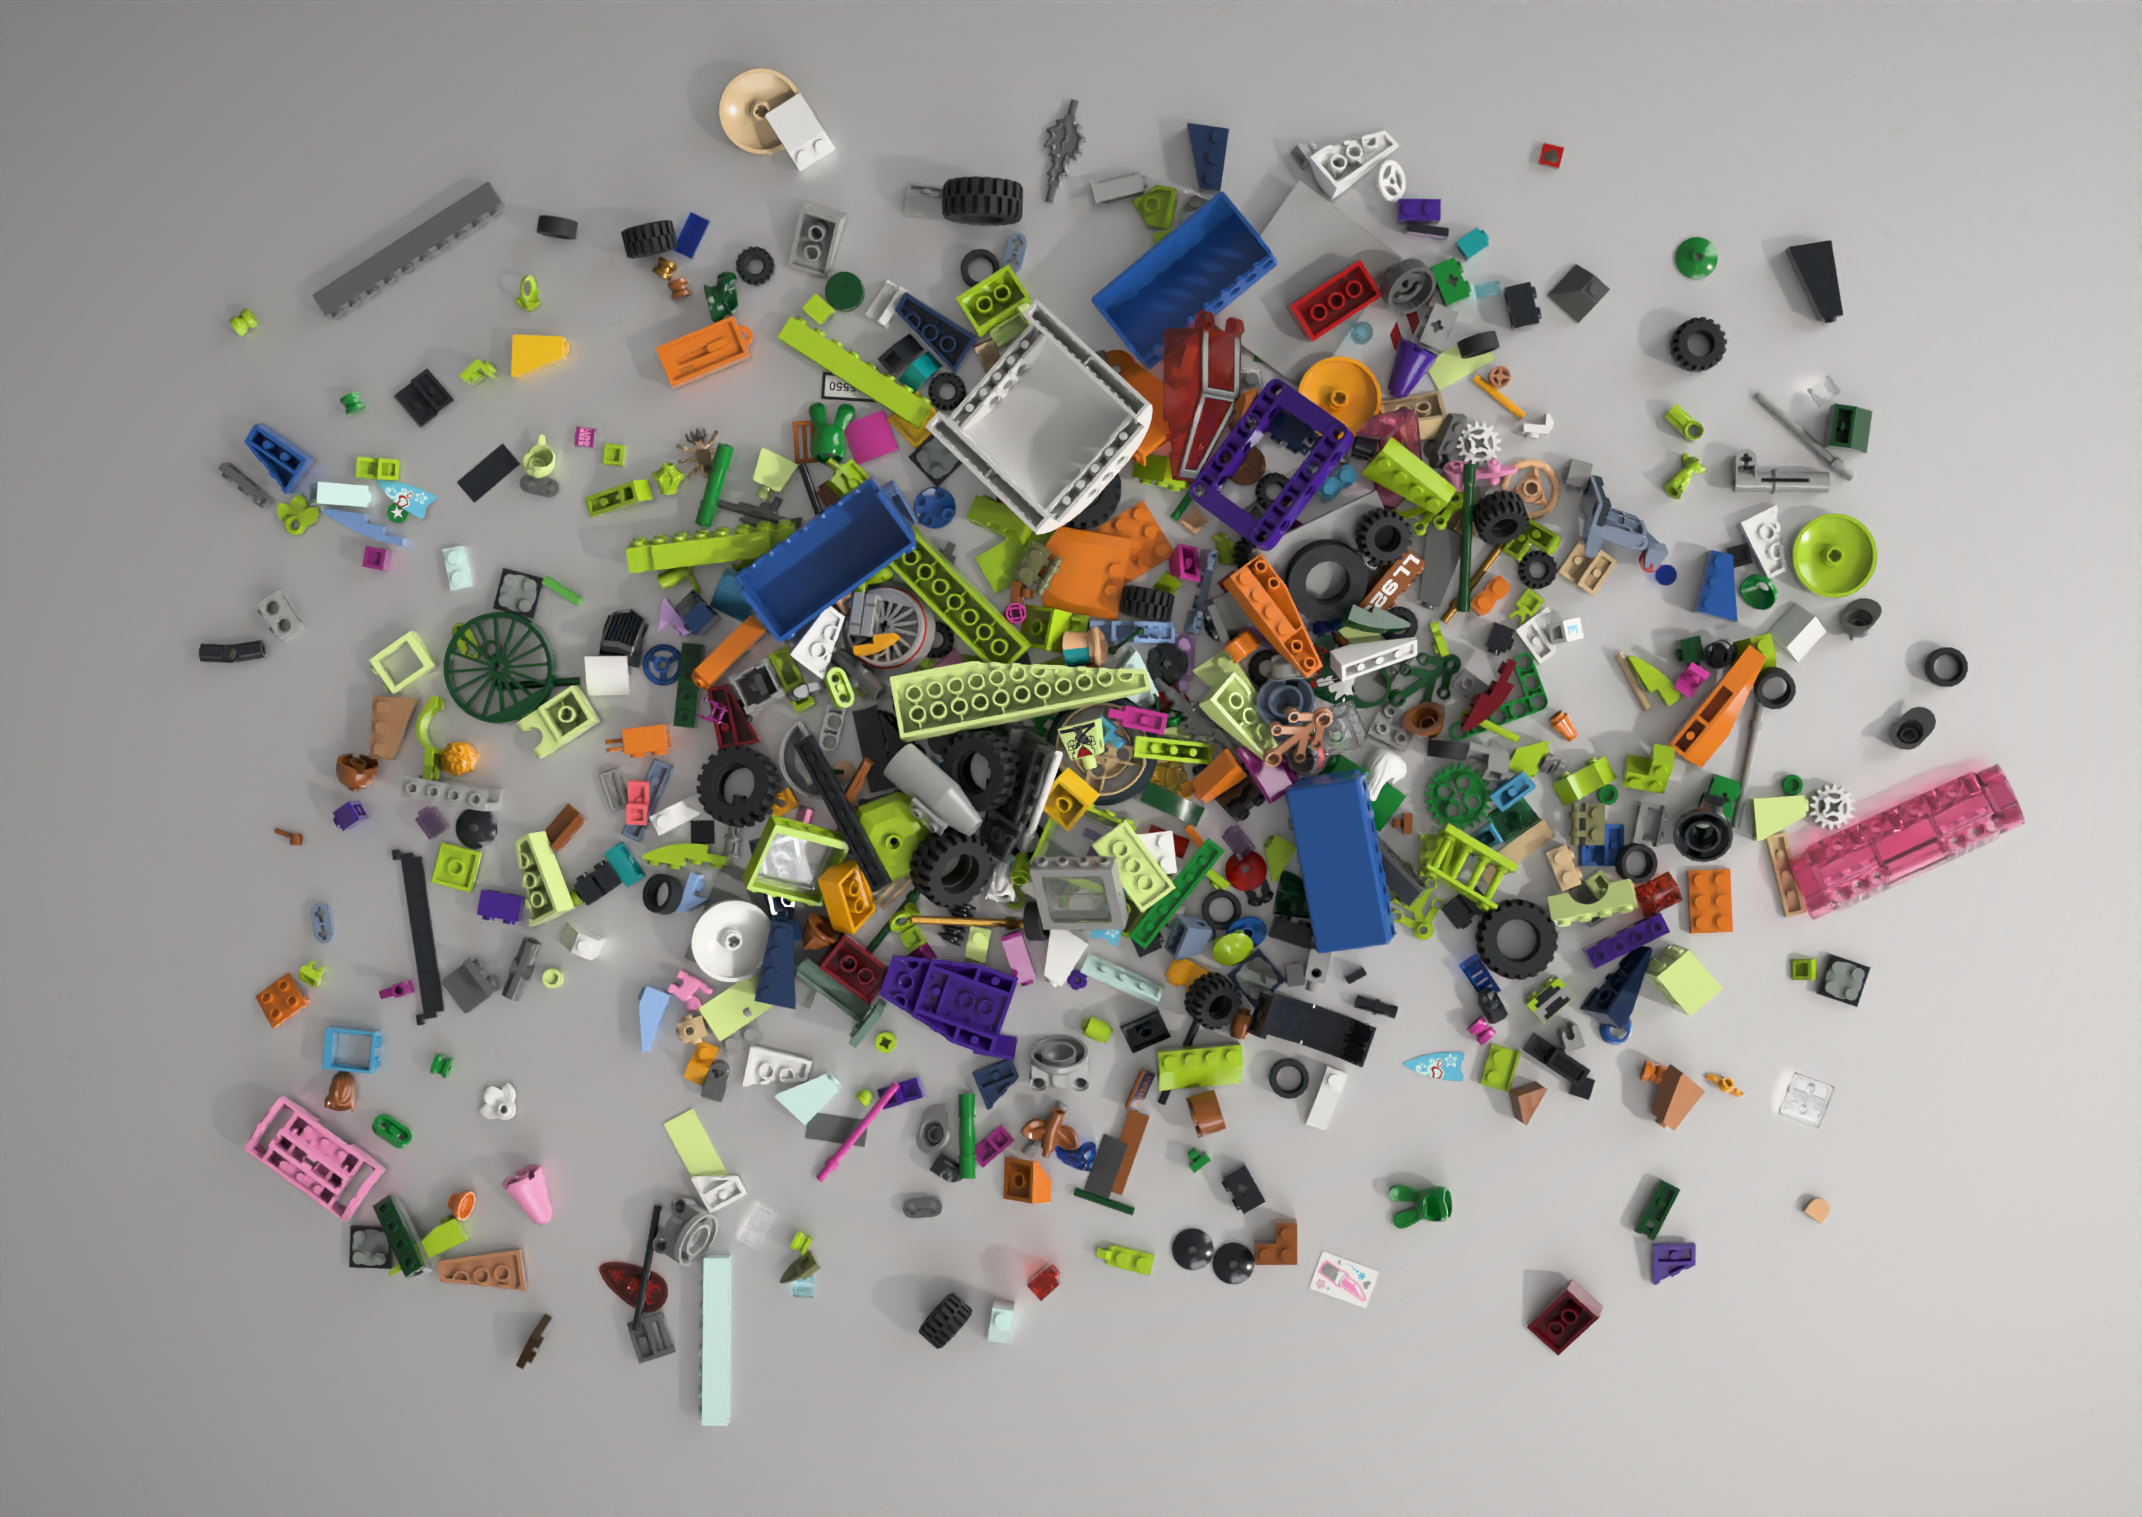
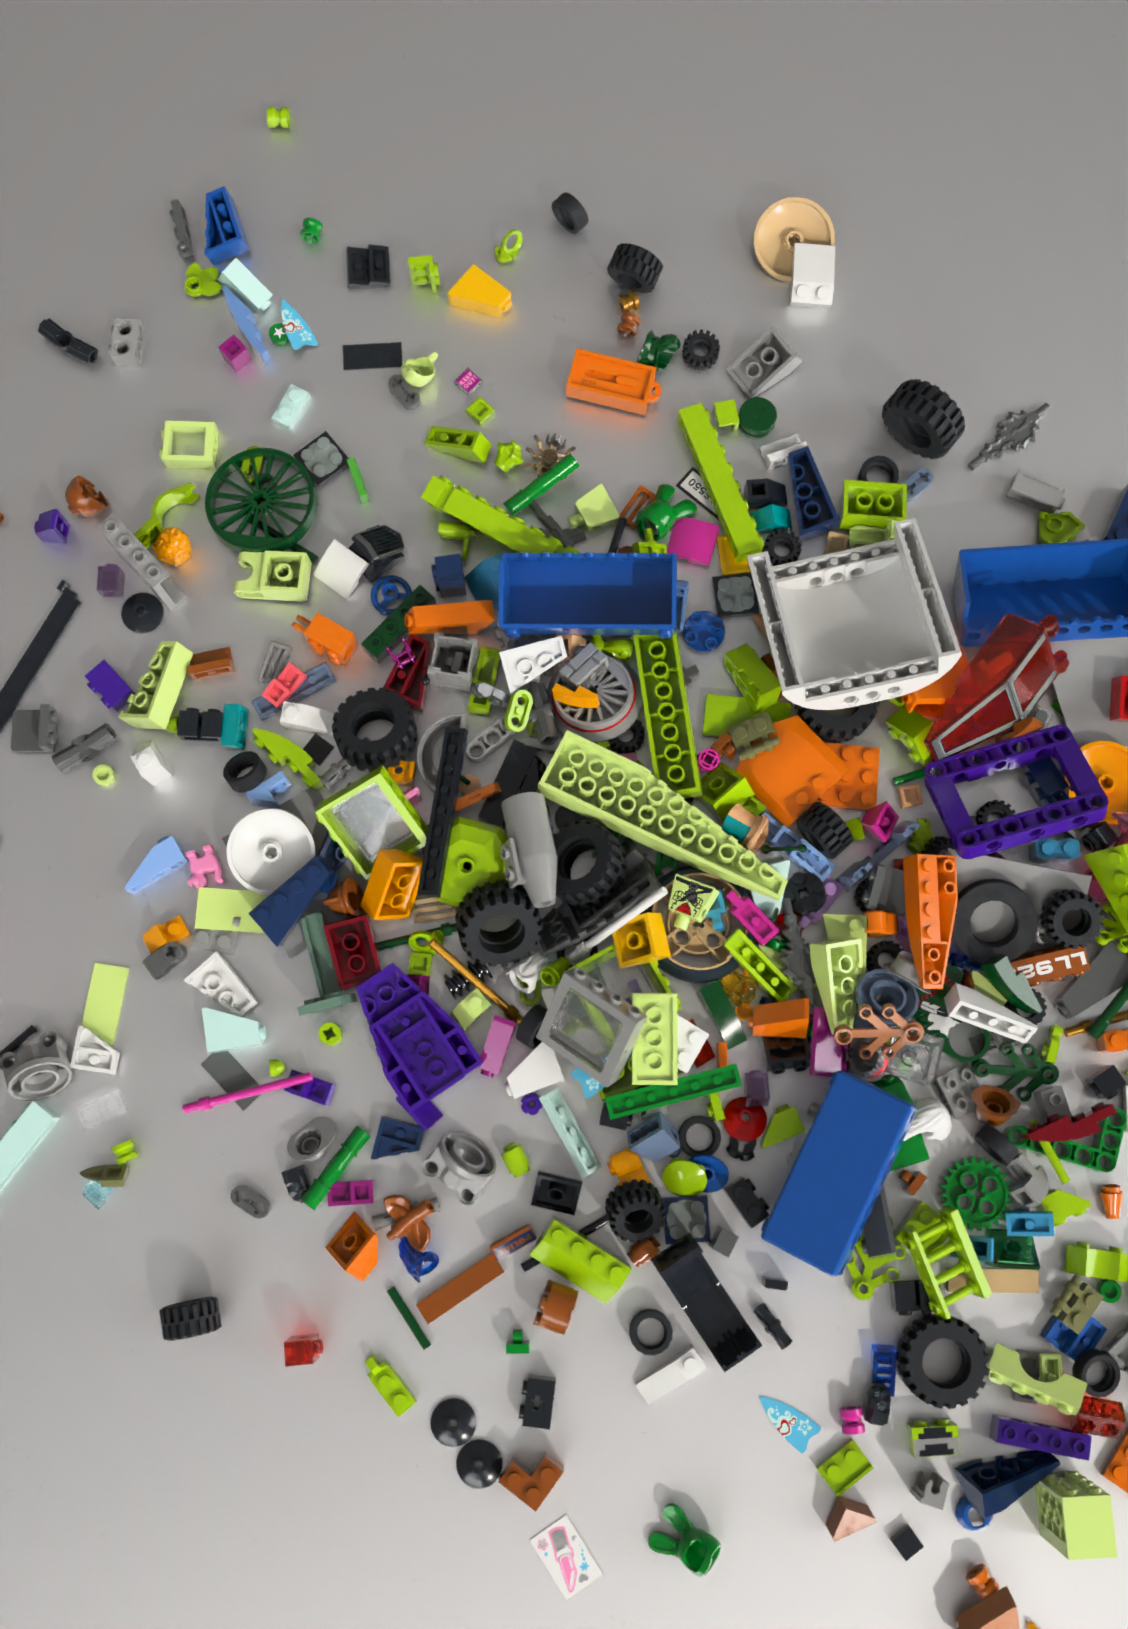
camera: 35 degrees right, 10 degrees down
dark grey brick [312,182,505,319] -> none
lime slope [355,457,400,481] -> none
medium nougat wedge [369,696,420,760] -> none
lime plate [431,842,483,893] -> none
lavender slope [658,598,691,637] -> none
clear blue tile [673,212,710,260] -> none
tan brick [676,1014,710,1045] -> none
light grey panel [904,182,946,220] -> none
light aqua slope [987,1299,1015,1344] -> none
dark grey sticker [1084,1134,1128,1199] -> none
dark orange tile [1225,446,1266,486] -> none
dark green brick [1273,870,1310,919] -> none
light grey torso [1304,940,1332,992] -> none
black slope [1522,1032,1591,1087] -> none
flat silver wheel [1539,752,1567,780] -> none
tan brick [1543,844,1583,891] -> none

